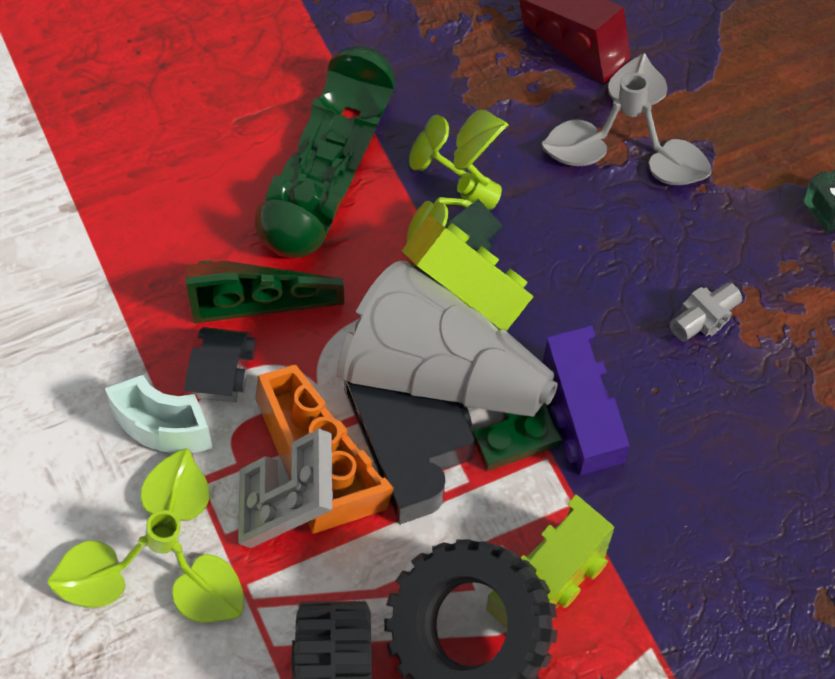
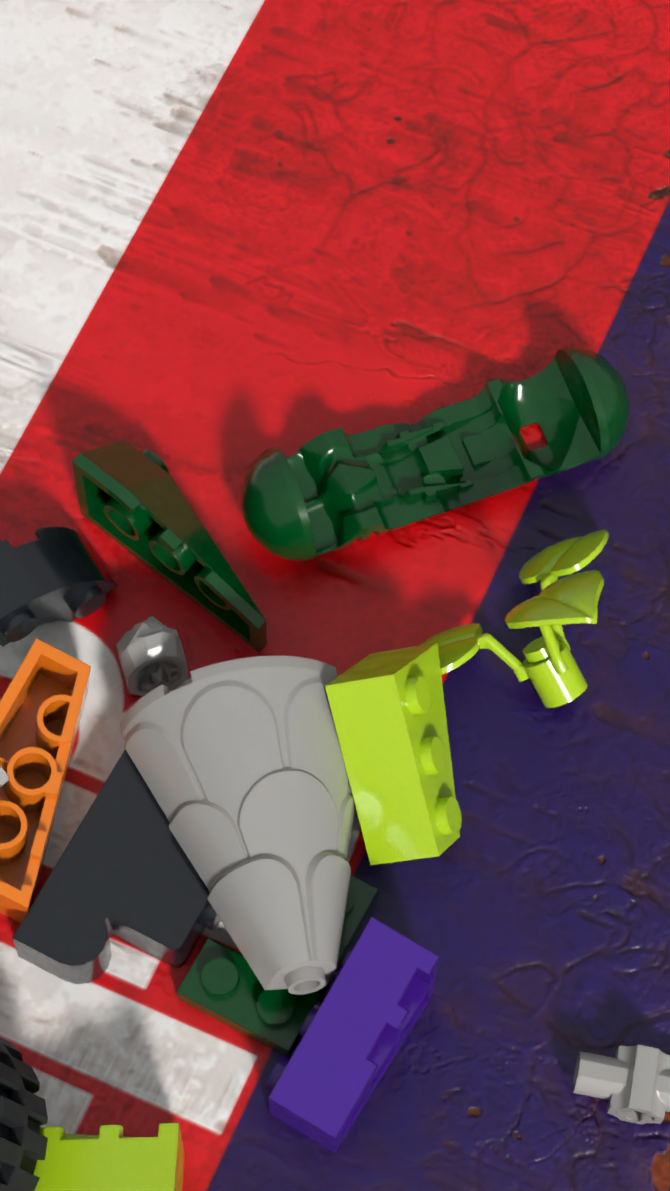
camera: 50 degrees right, 5 degrees up
clear green brick [445,199,503,251] -> none
none -> light grey rock [116,616,188,696]

